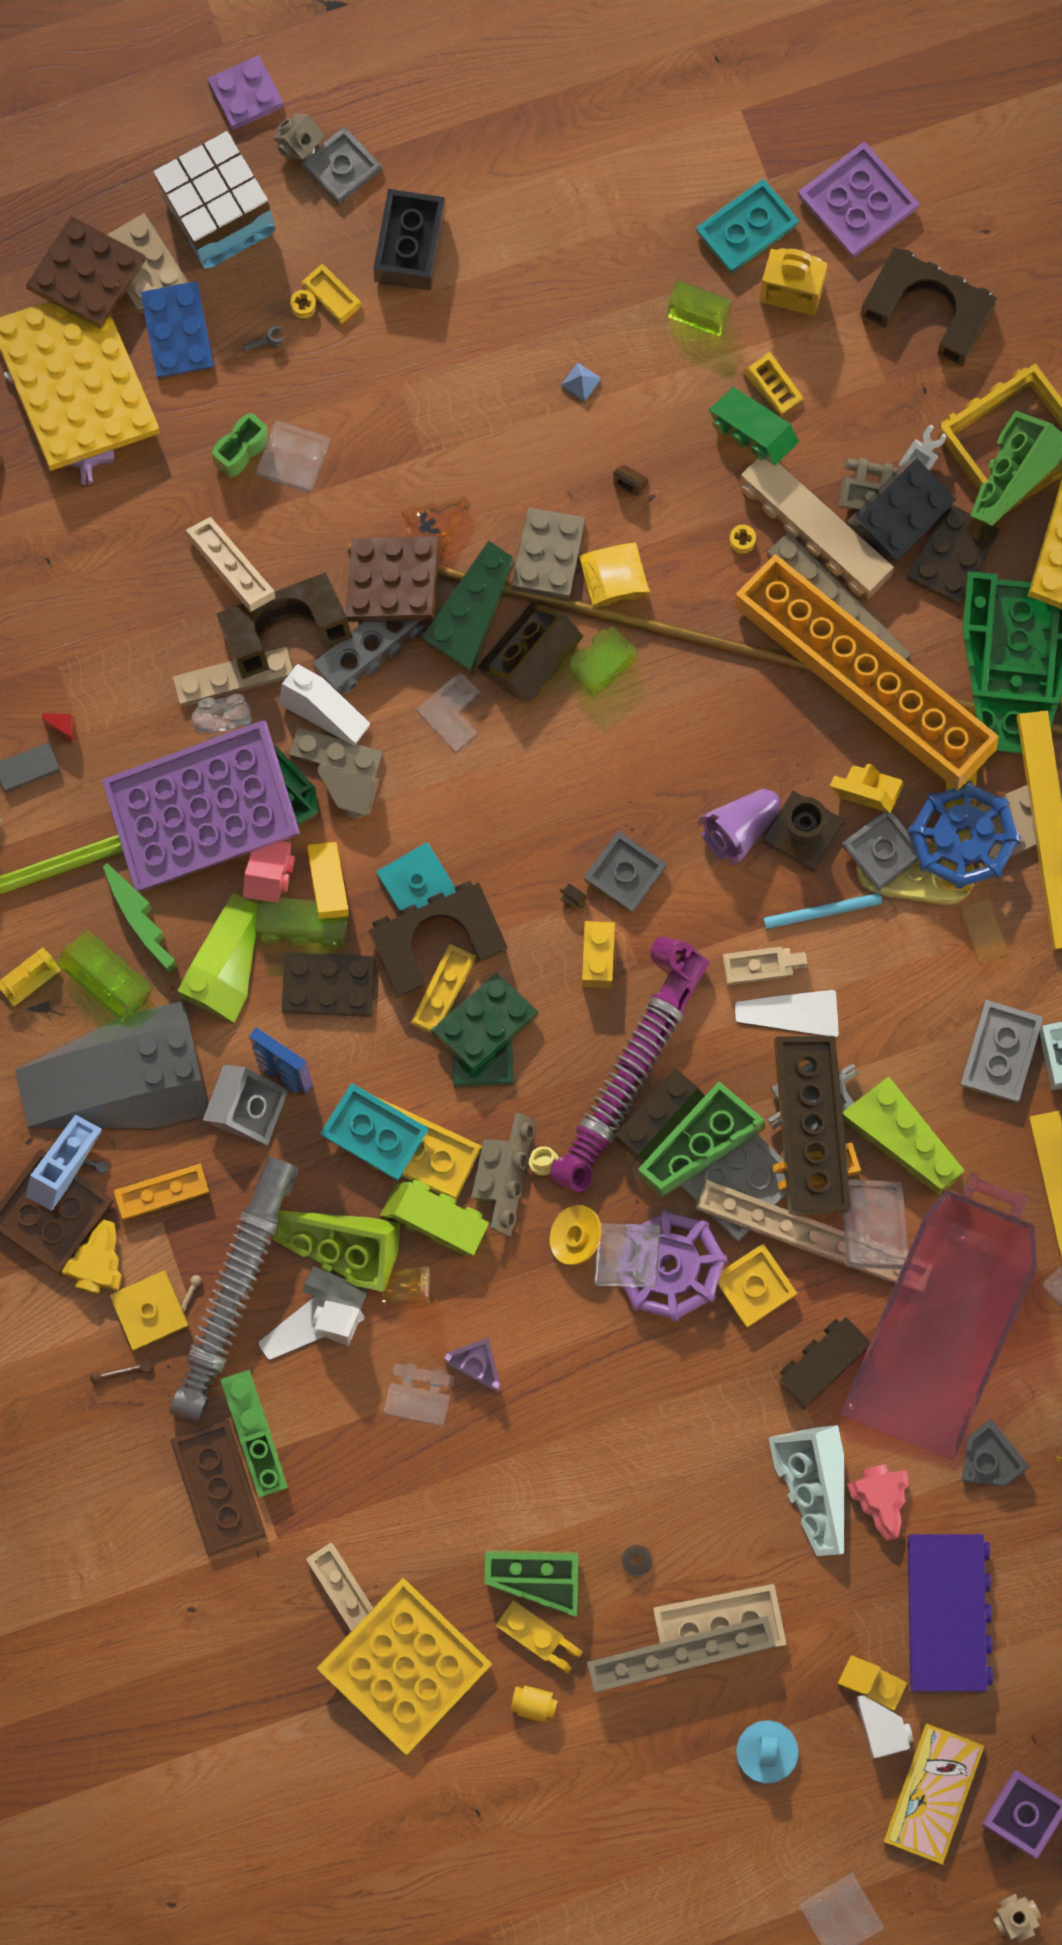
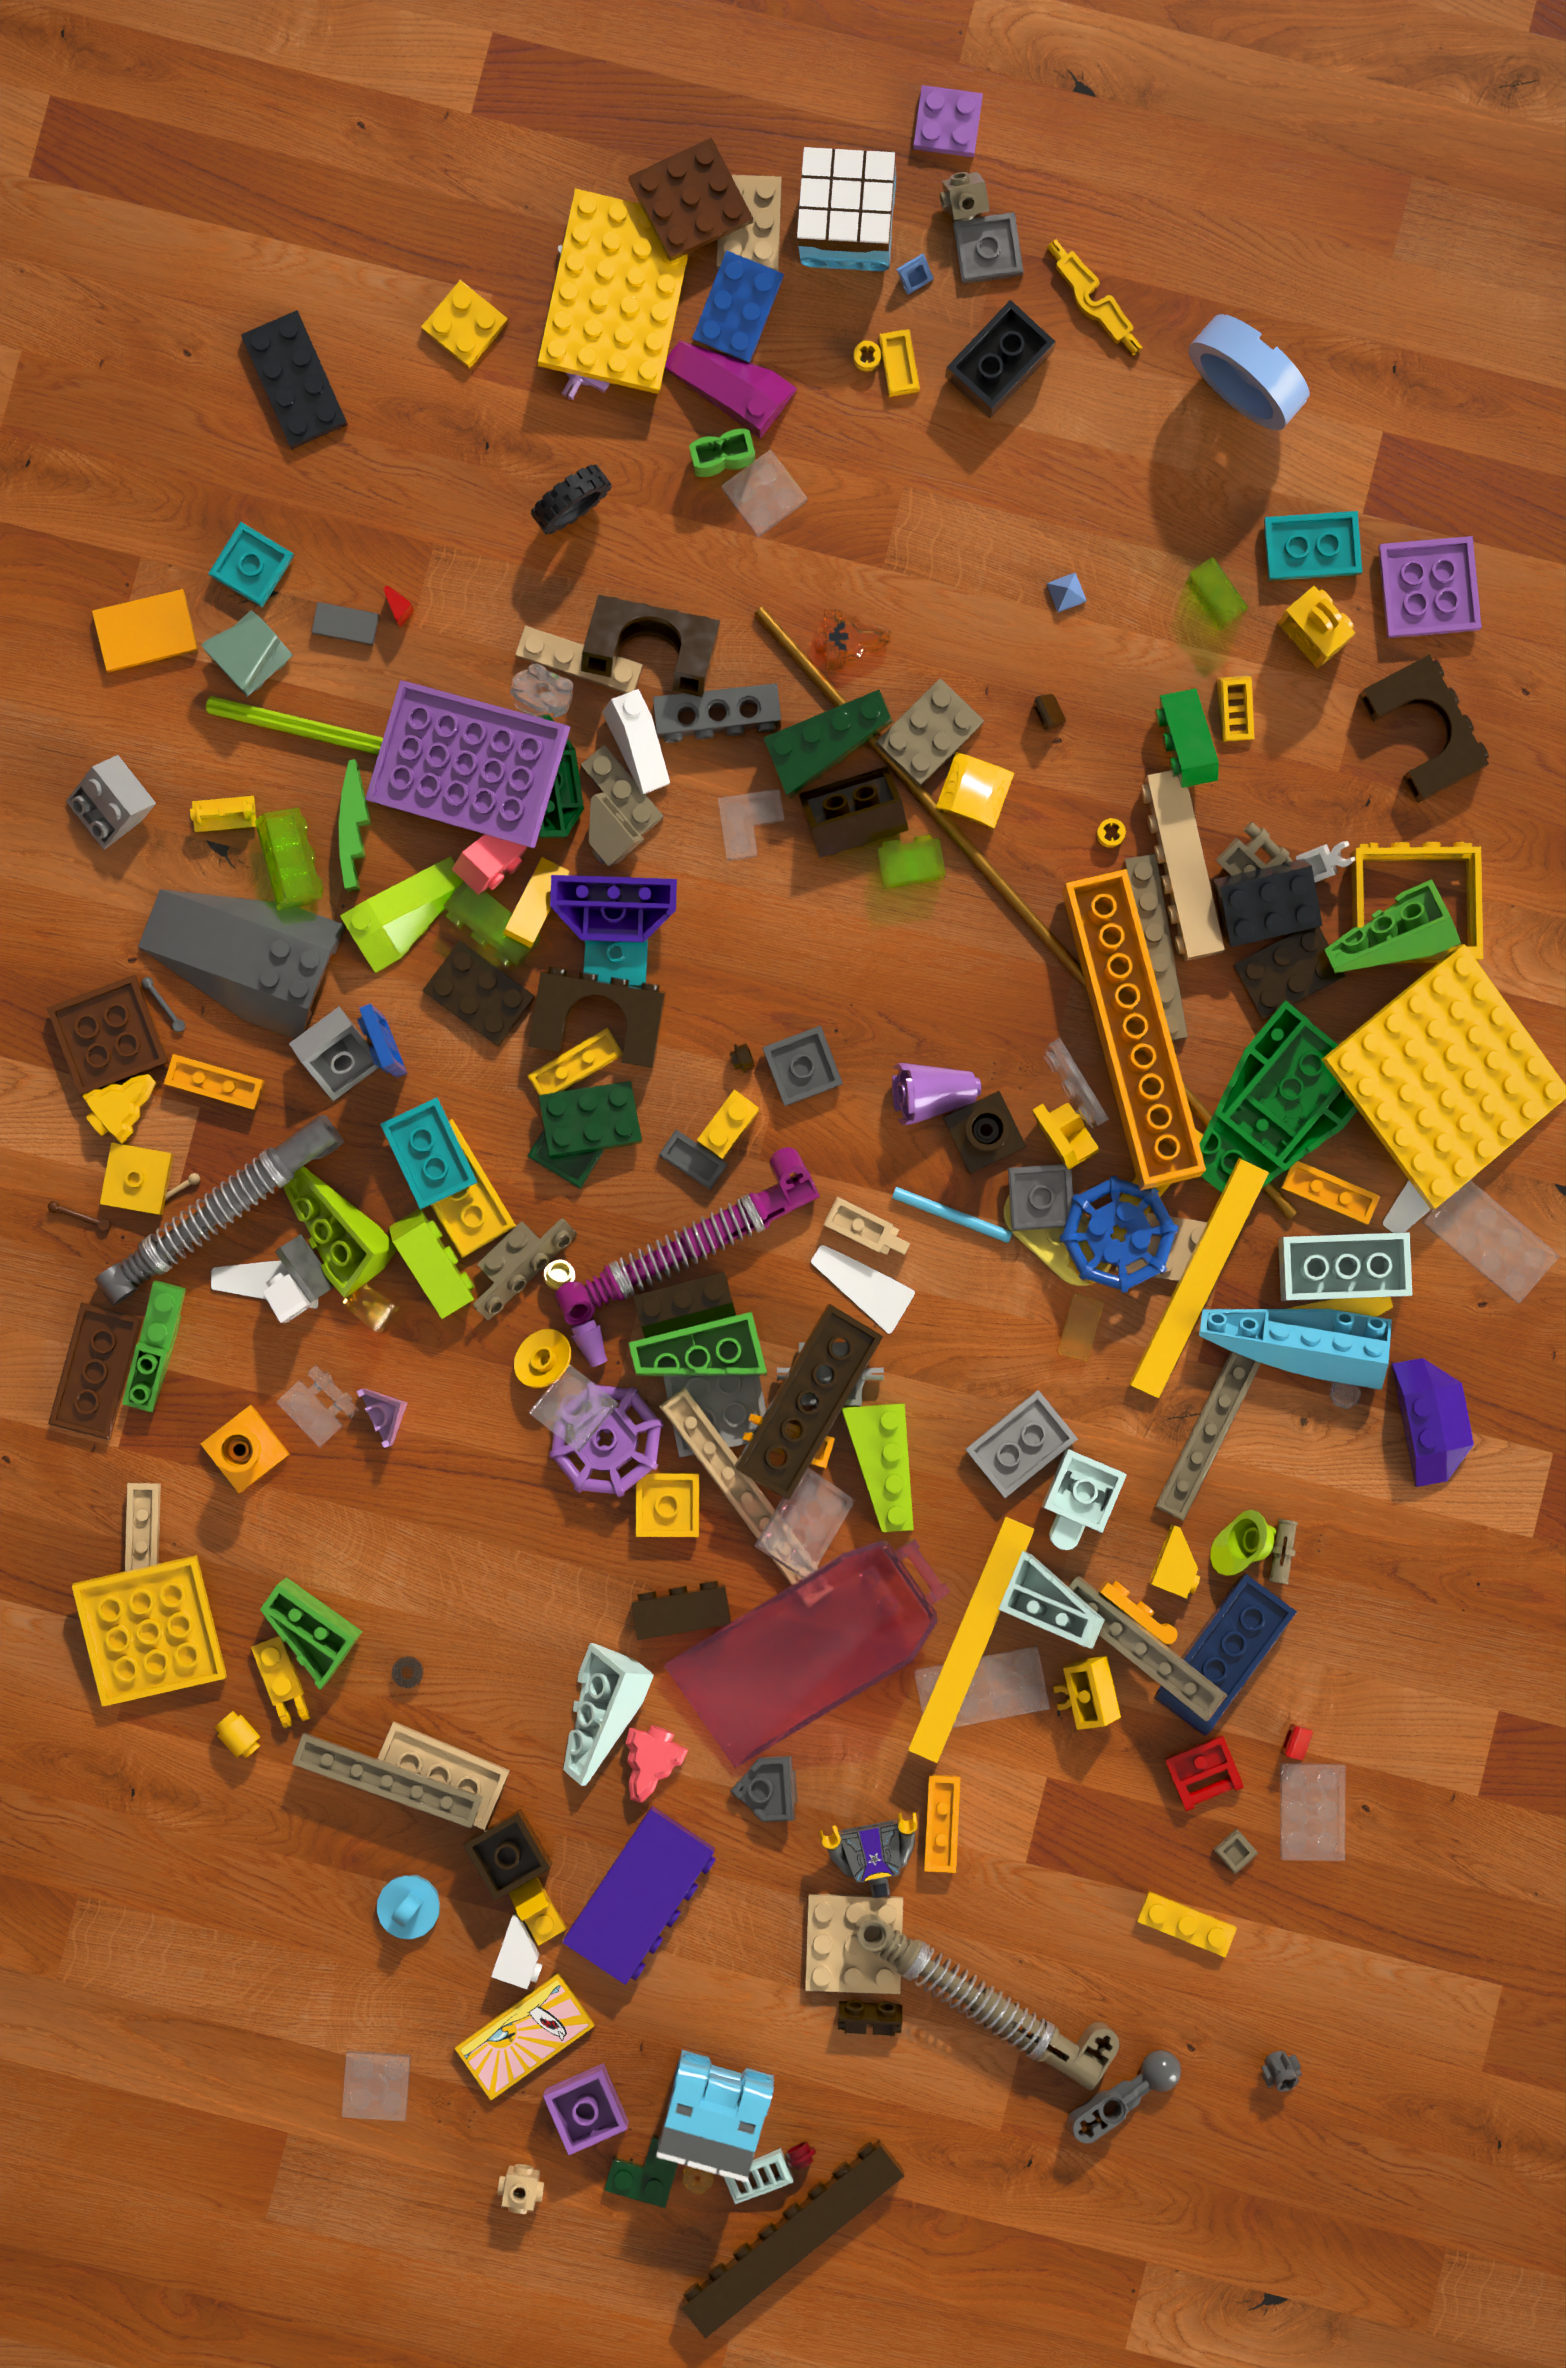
camera: 30 degrees right, 10 degrees up
light blue slope [25,1115,101,1211] -> none
tan plate [186,517,275,612] -> none
dark grey hand [243,326,284,352] -> none
reddish brown plate [345,536,440,622] -> none
none -> light orange plant [201,1405,290,1493]
none -> dark brown brick [463,1809,552,1900]
none -> black tyre [531,464,612,534]
none -> dark purple wedge [550,875,677,943]
none -> medium lavender cone [571,1318,608,1367]
none -> dark grey tile [659,1130,728,1190]
none -> magenta wedge [664,341,797,439]
none -> medium blue slope [896,253,934,295]
none -> clear plate [1043,1038,1109,1130]
none -> yellow piece [1046,239,1143,356]
none -> light blue brick [1188,314,1310,430]

